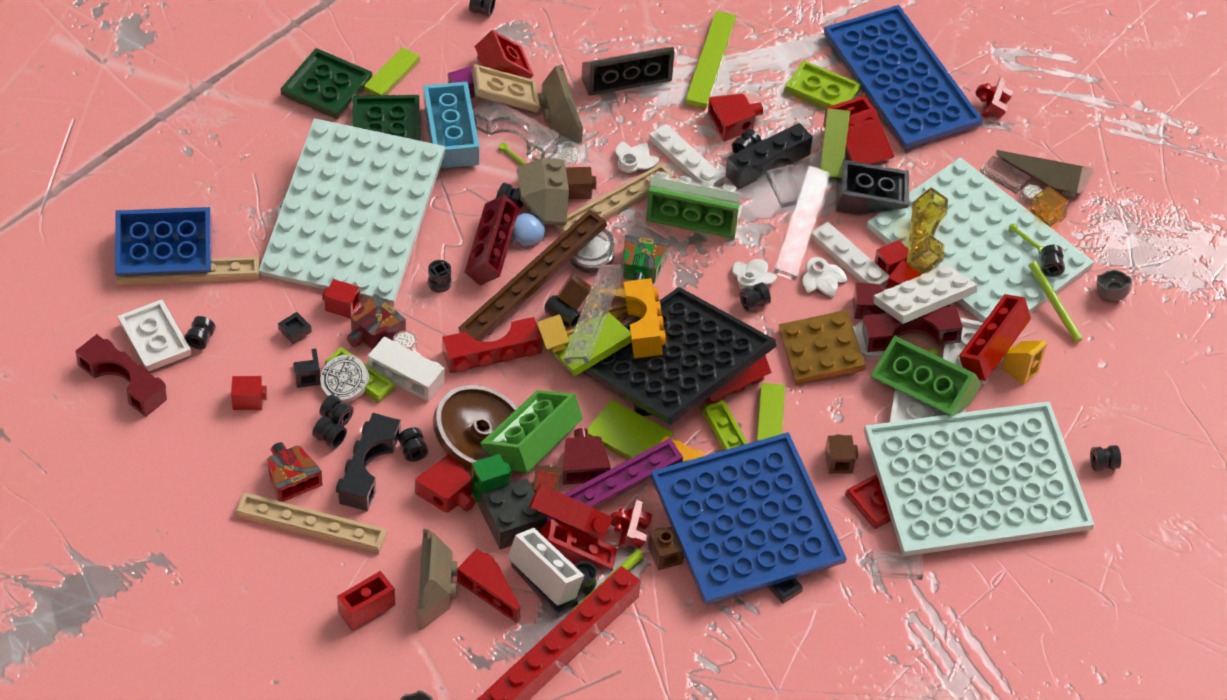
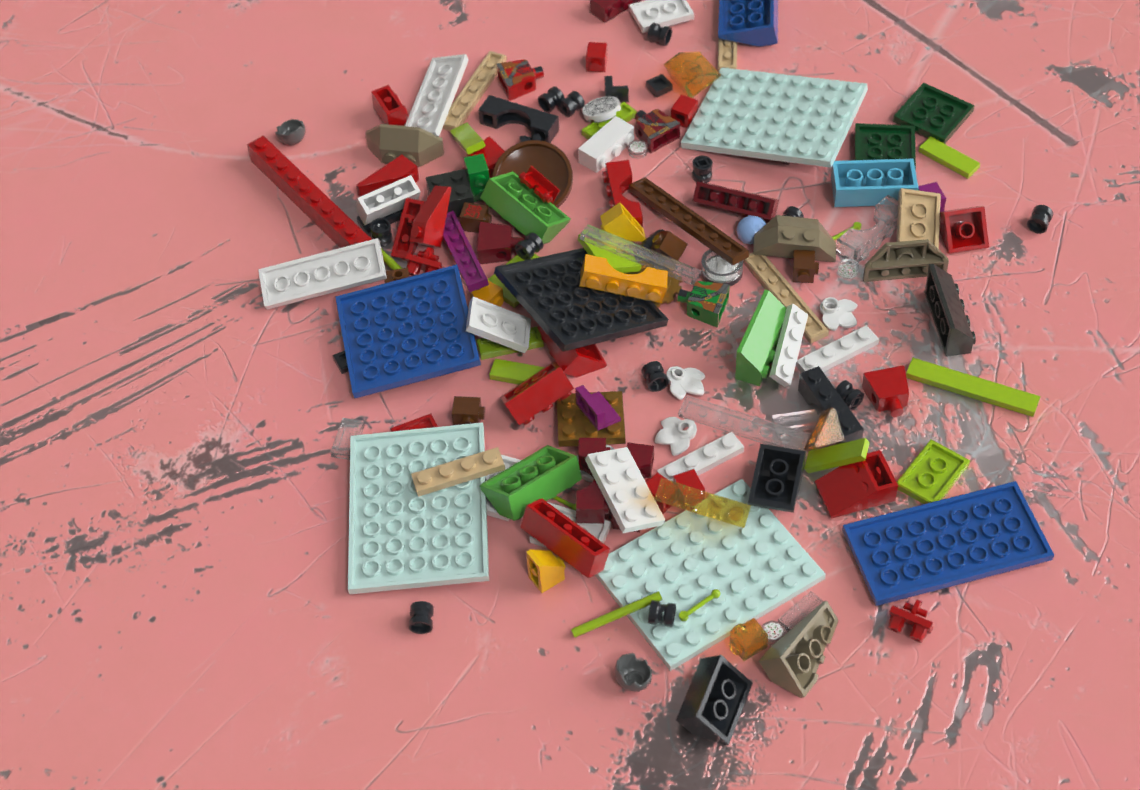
camera: 105 degrees right, 0 degrees up
none -> white plate [258,238,387,310]
none -> white plate [405,54,469,137]
none -> tan plate [411,447,505,497]
none -> lime tile [450,123,485,154]
none -> white plate [466,297,531,353]
none -> red slope [500,361,574,425]
none -> black wheel [515,232,544,260]
none -> red hinge [519,165,560,204]
none -> magenta panel [575,385,621,430]
none -> clear yellow slope [664,52,721,98]
none -> black slope [676,655,753,745]
none -> clear orange slope [804,408,845,452]

